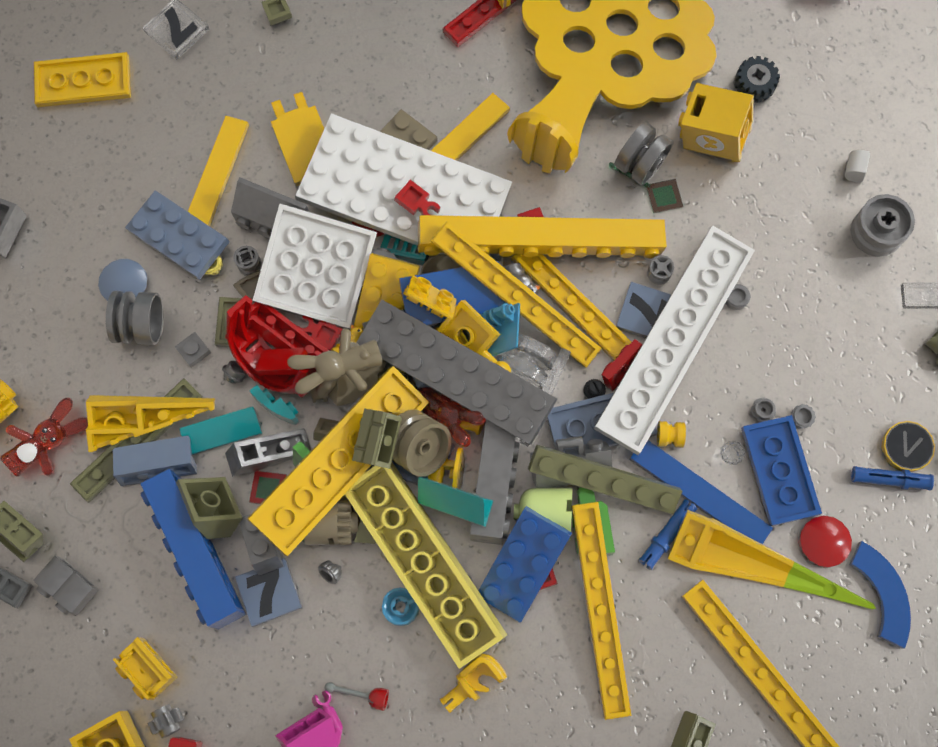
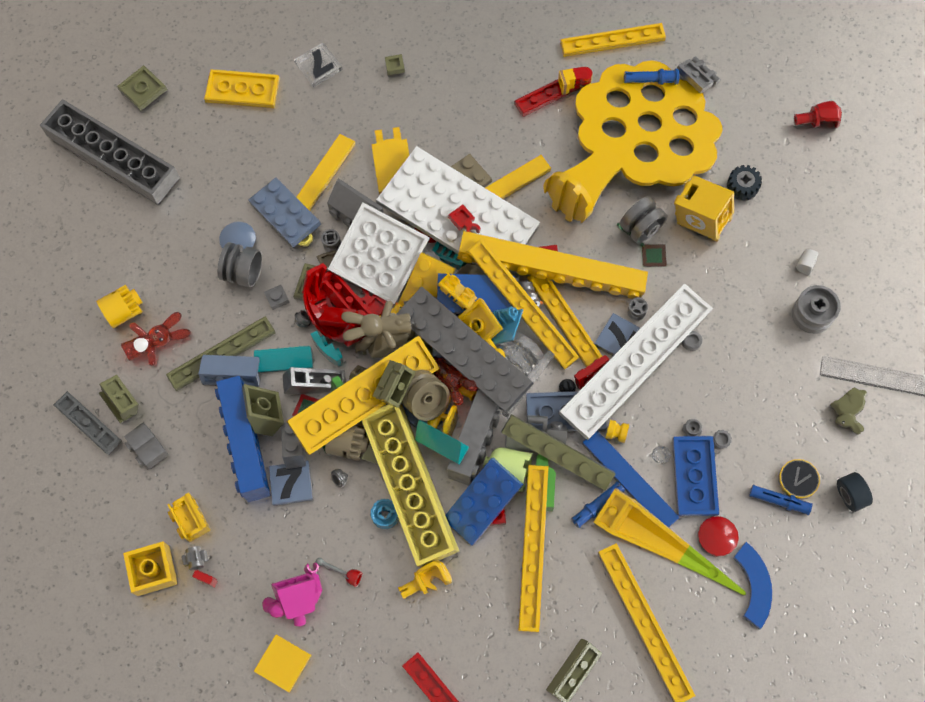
camera: 15 degrees right, 5 degrees down
yellow wedge [86,395,215,452] -> none

